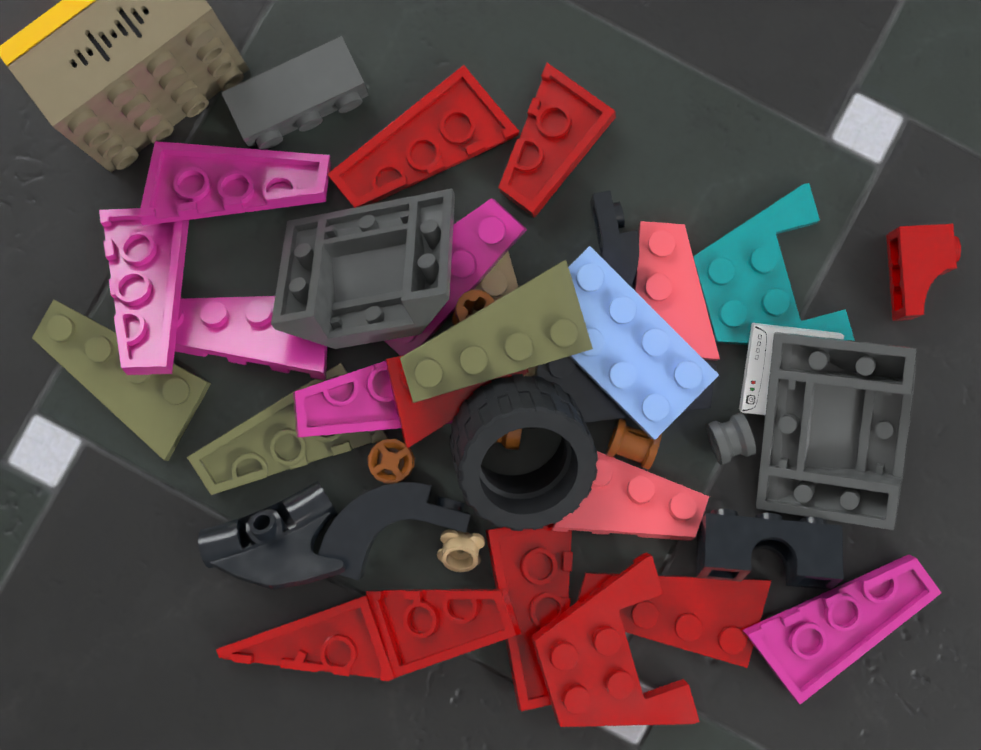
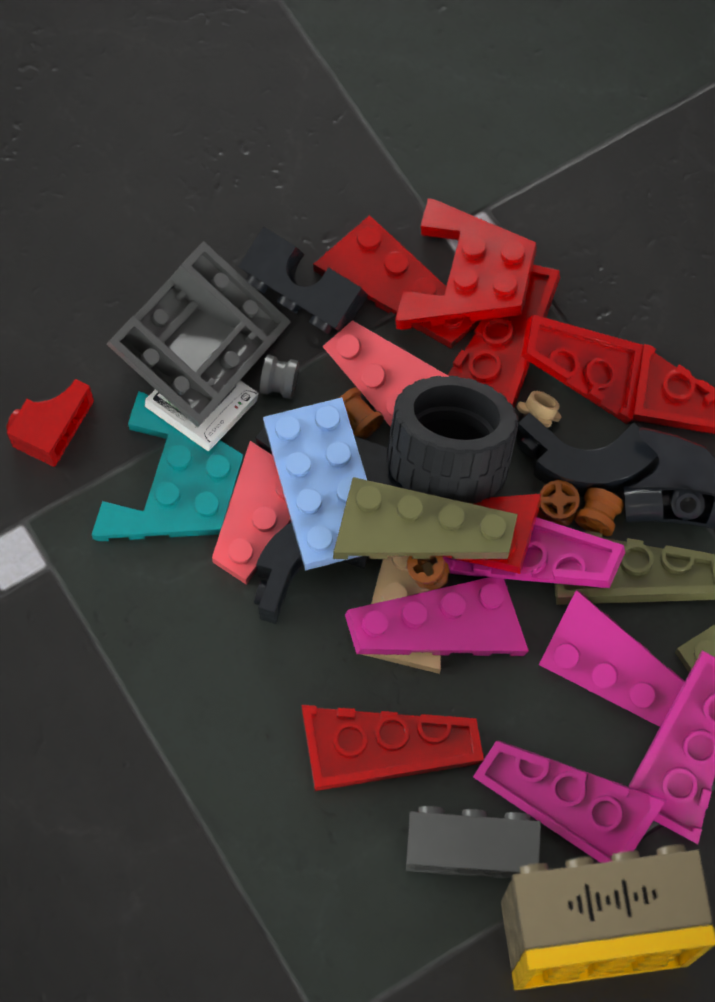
camera: 155 degrees left, 15 degrees down
dark grey slope [271,188,455,349] -> none
red wing [498,62,616,218] -> none
dark pink wing [742,554,941,704] -> none
none -> dark orange wheel [574,487,625,536]

